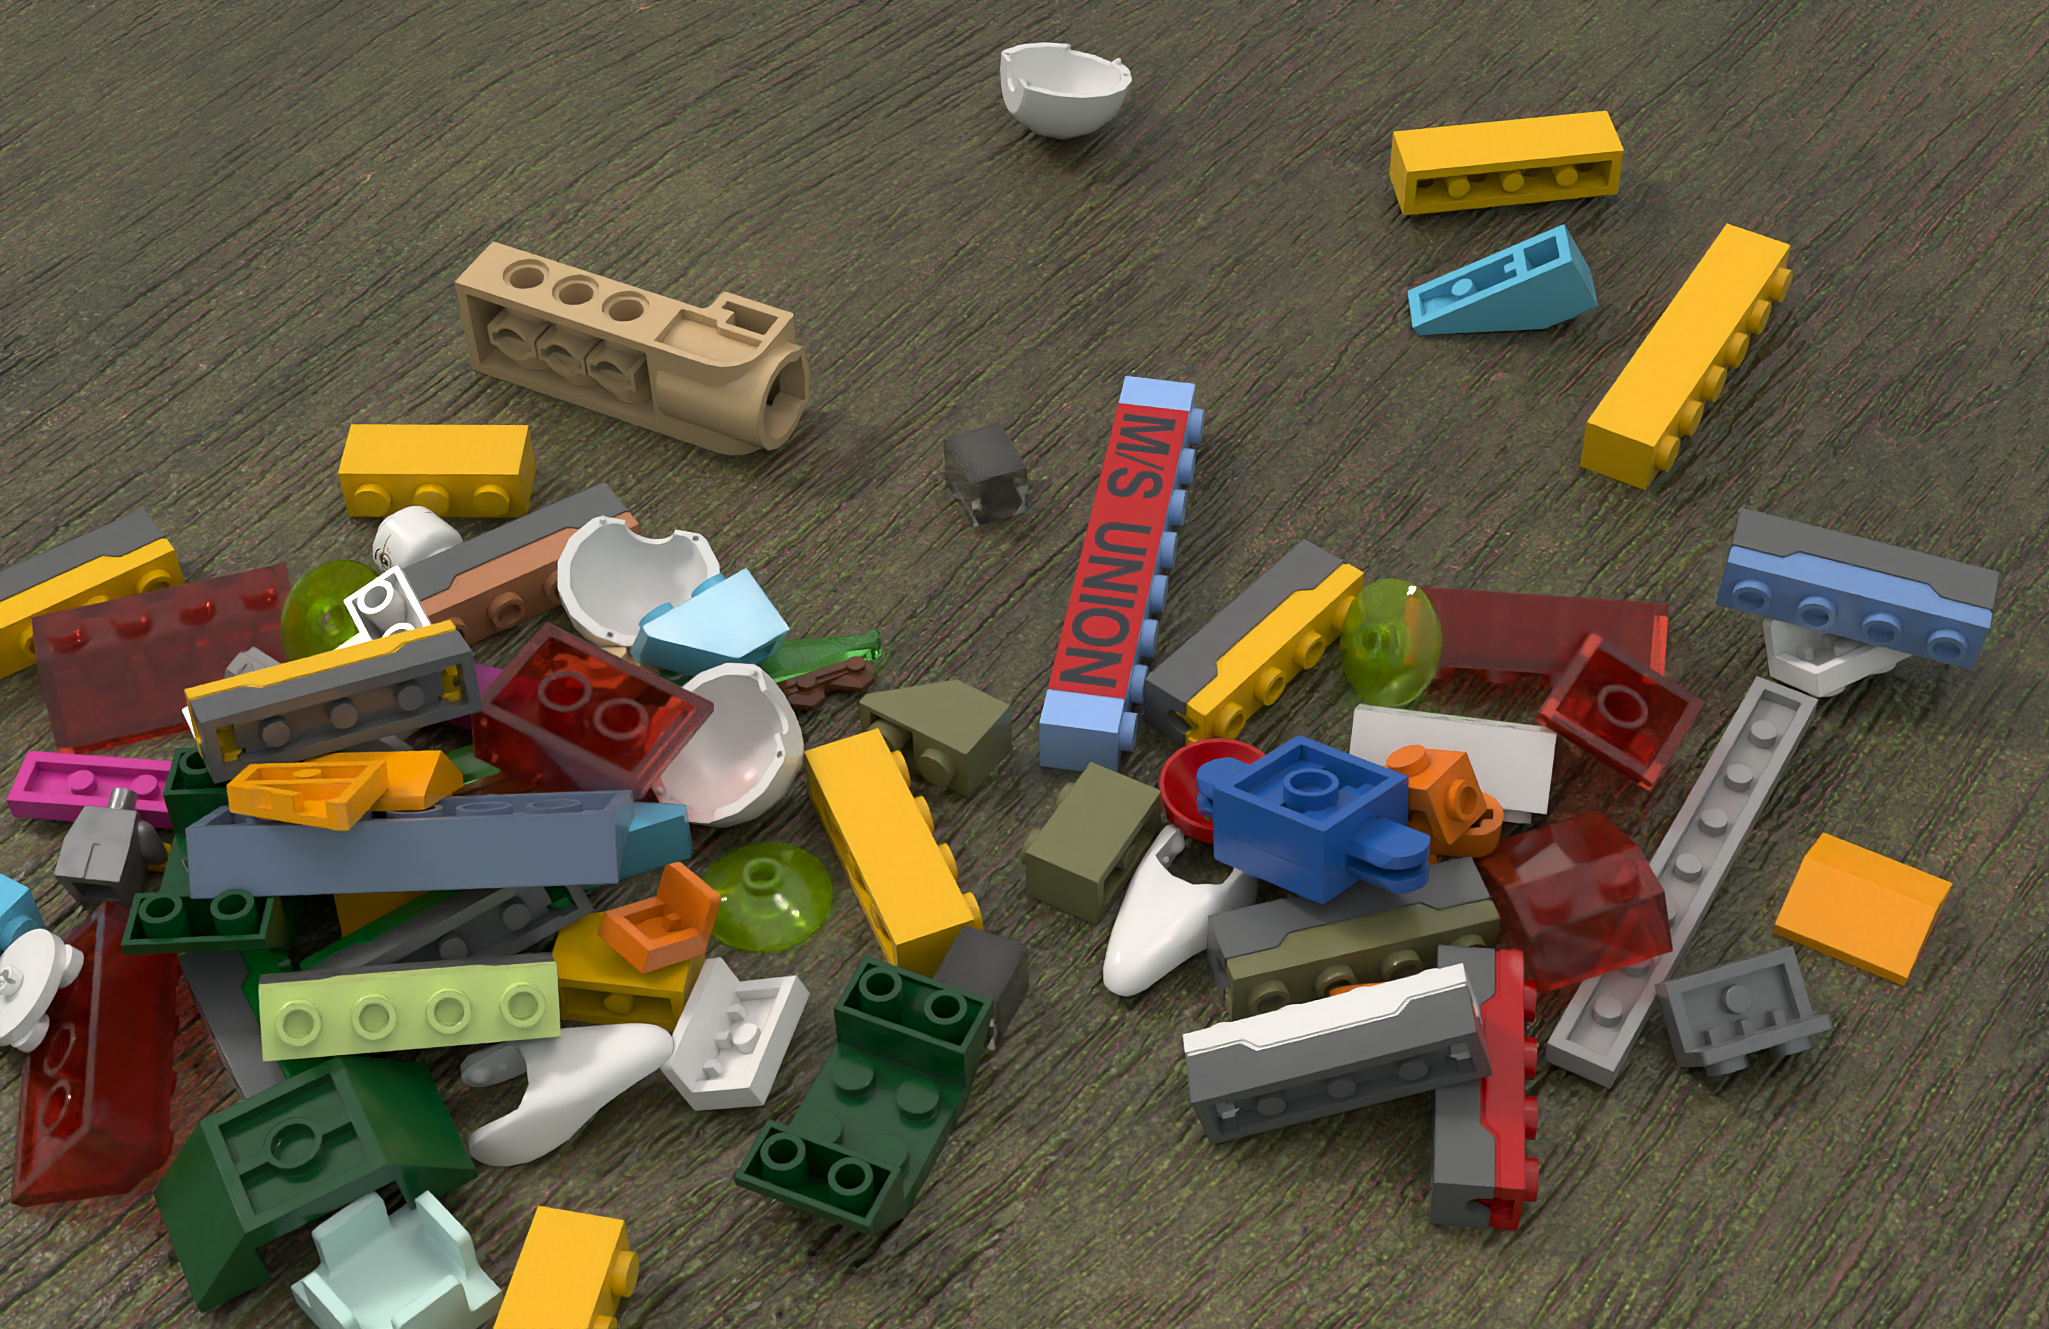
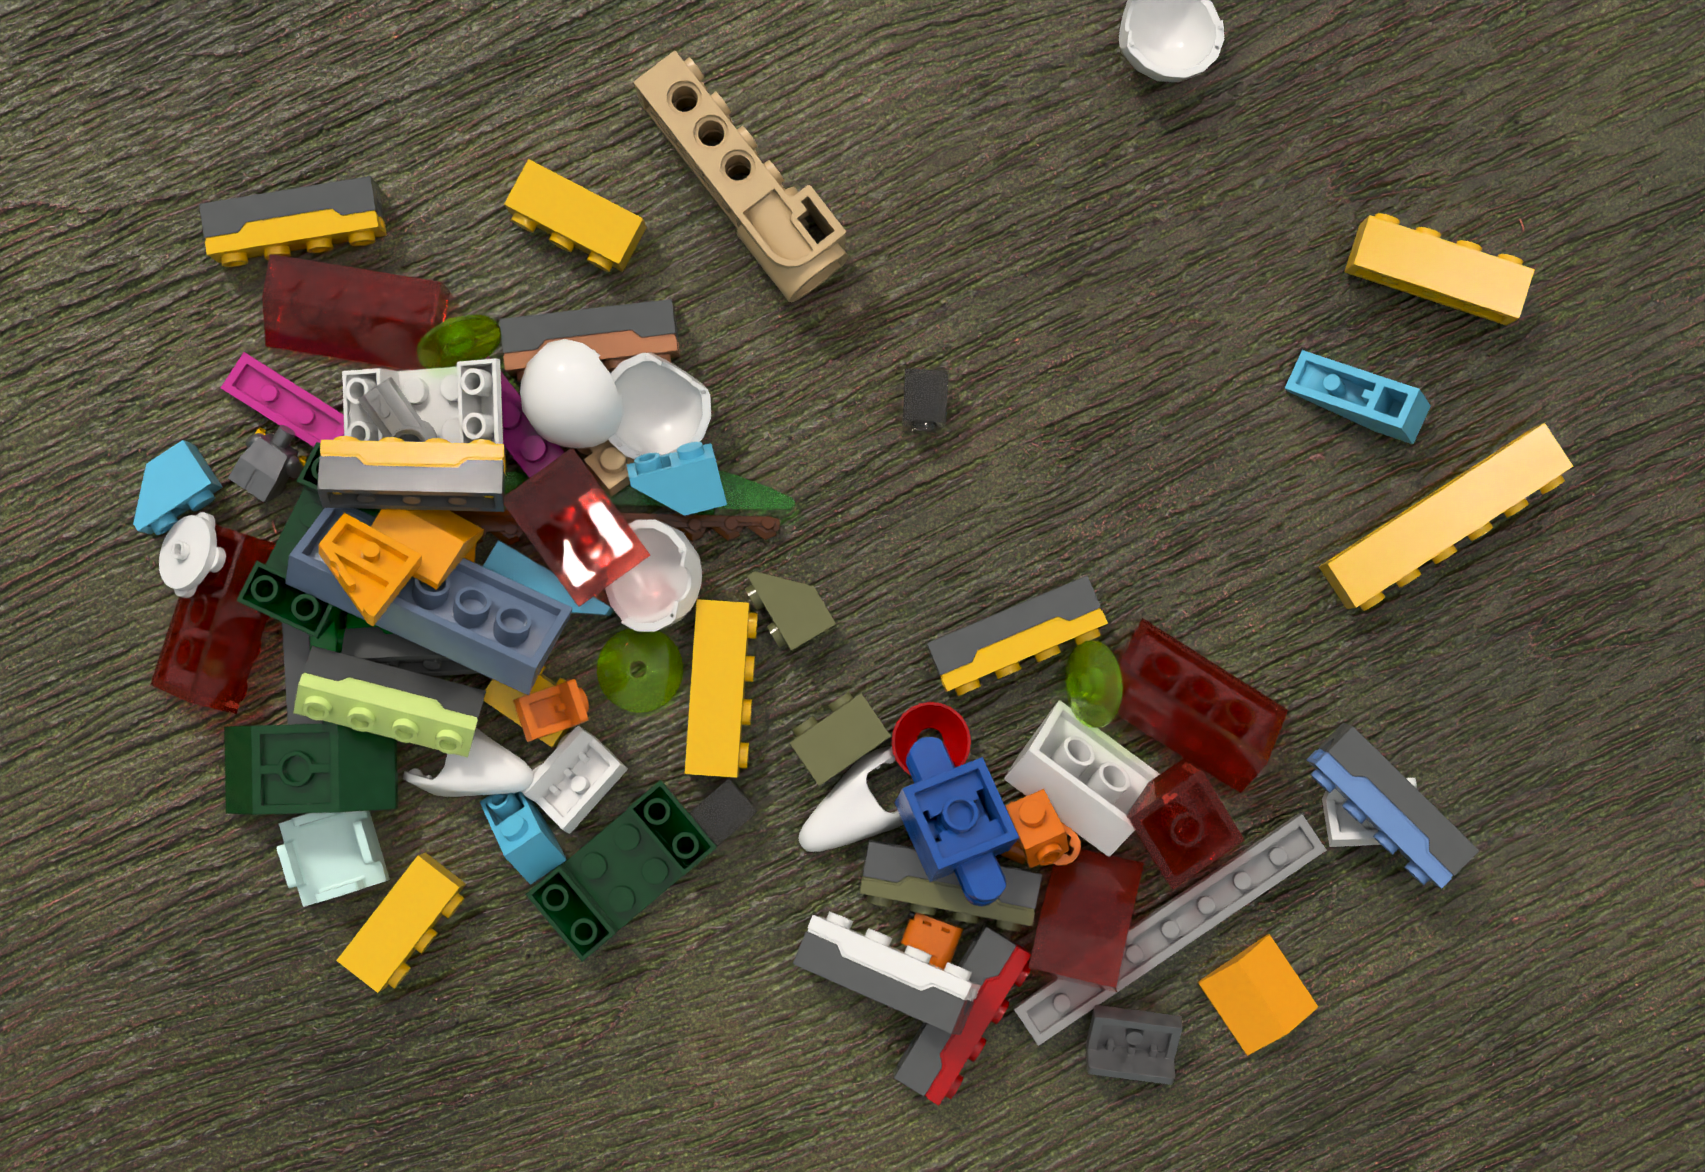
camera: 20 degrees right, 40 degrees up
white head [373,506,463,574] -> none
brick [1039,376,1205,772] -> none
none -> medium azure slope [480,791,567,885]
none -> white cylinder [520,339,623,448]

